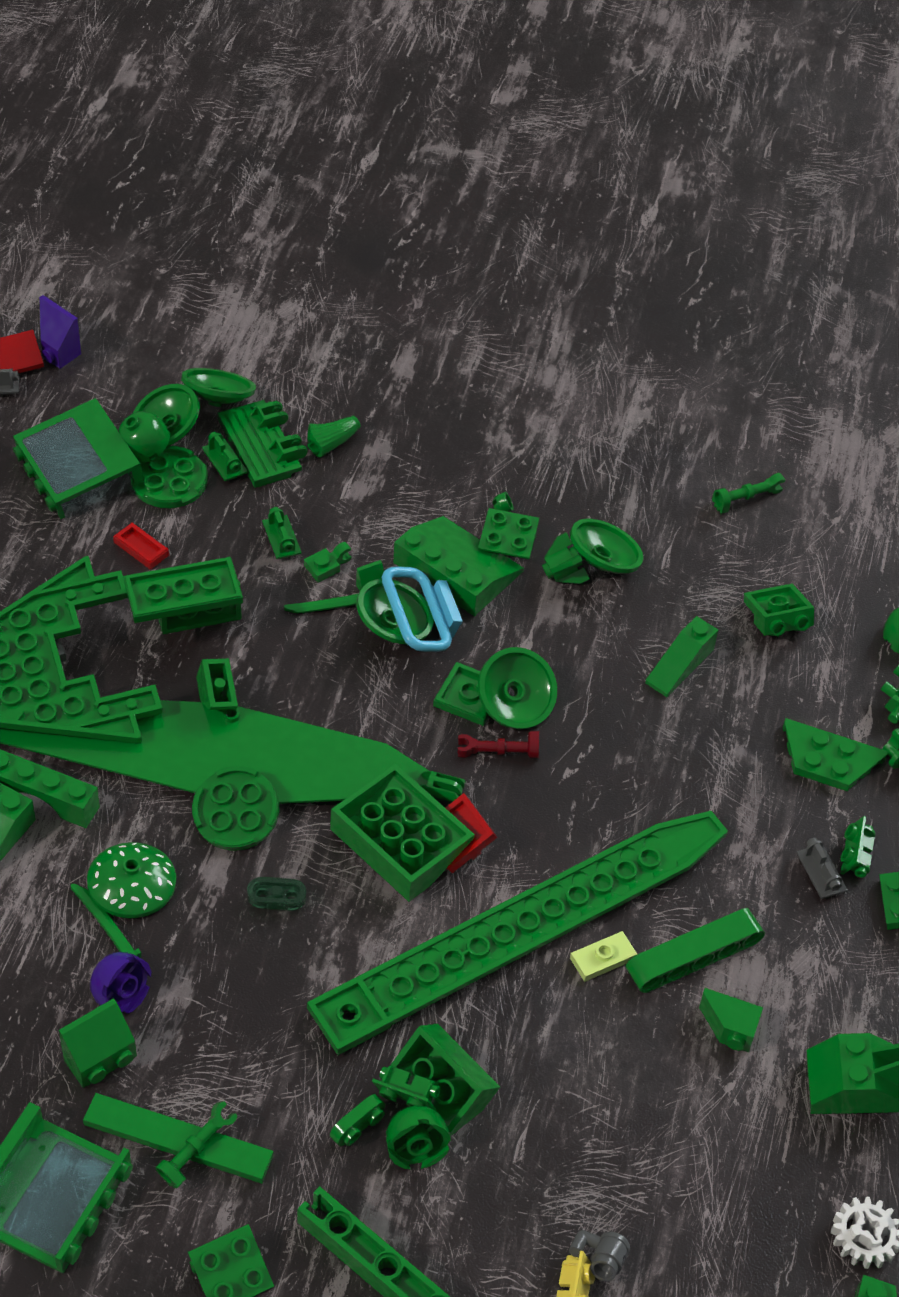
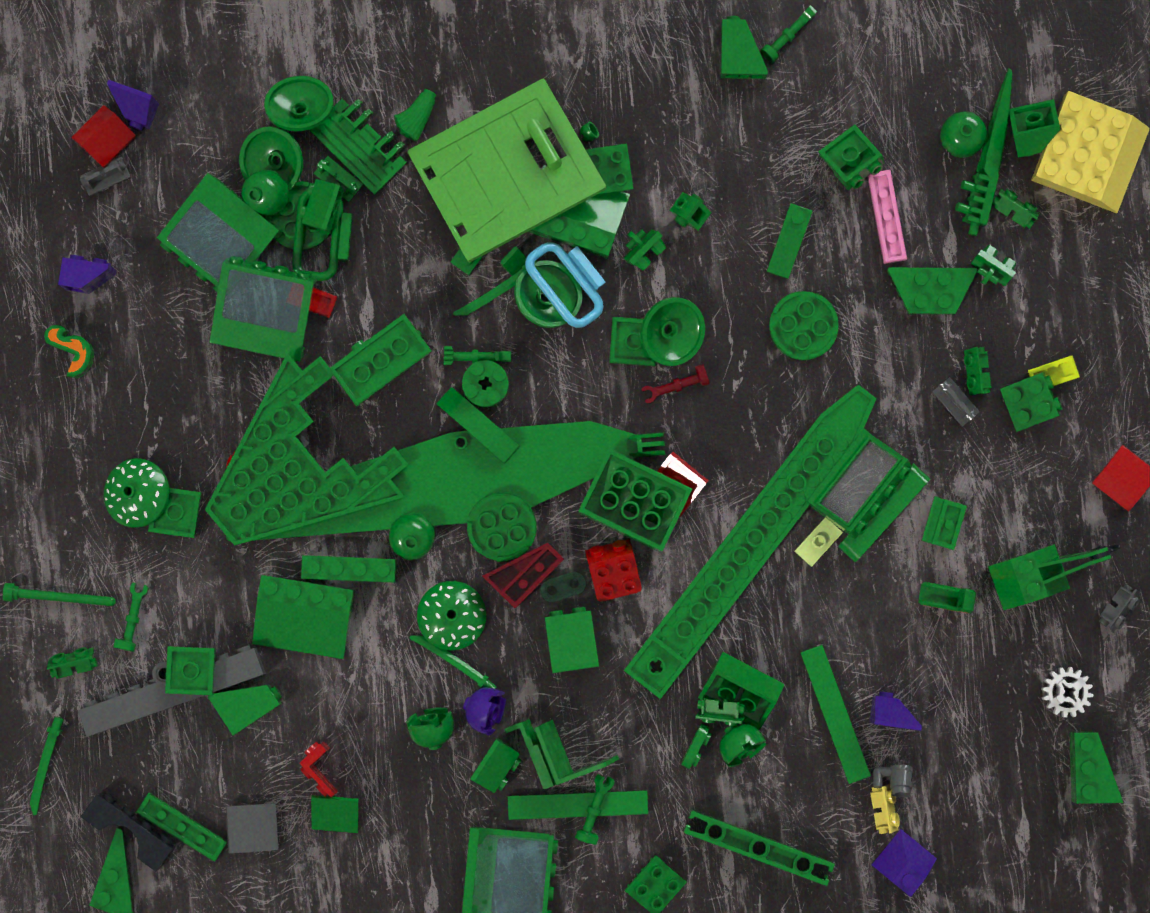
camera: 15 degrees left, 35 degrees up
green slope [196,658,238,710] -> none
green hinge [262,507,302,560] -> none
green brick [542,532,589,584] -> none
green dish [570,519,643,574] -> none
green slope [699,988,763,1053] -> none
none -> panel [209,256,317,362]
none -> green bar [292,190,352,281]
none -> green slope [300,179,344,233]
none -> green cylinder [389,512,435,560]
none -> green cylinder [406,707,454,750]
none -> bright green door [408,79,607,262]
none -> green slope [437,387,520,464]
none -> green piece [444,346,511,365]
none -> green brick [462,360,509,409]
none -> dark red wedge [482,543,564,609]
none -> green piece [504,719,619,789]
none -> green slope [545,607,599,673]
none -> red bracket [585,539,642,602]
none -> green hips [623,229,666,270]
none -> green brick [669,192,712,231]
none -> green slope [720,16,768,79]
none -> green tile [769,291,838,360]
none -> green tile [800,645,871,784]
none -> window [807,428,912,539]
none -> bright pink tile [867,170,907,264]
none -> dark purple slope [869,691,922,731]
none -> green animal [918,582,976,613]
none -> green plate [921,496,967,550]

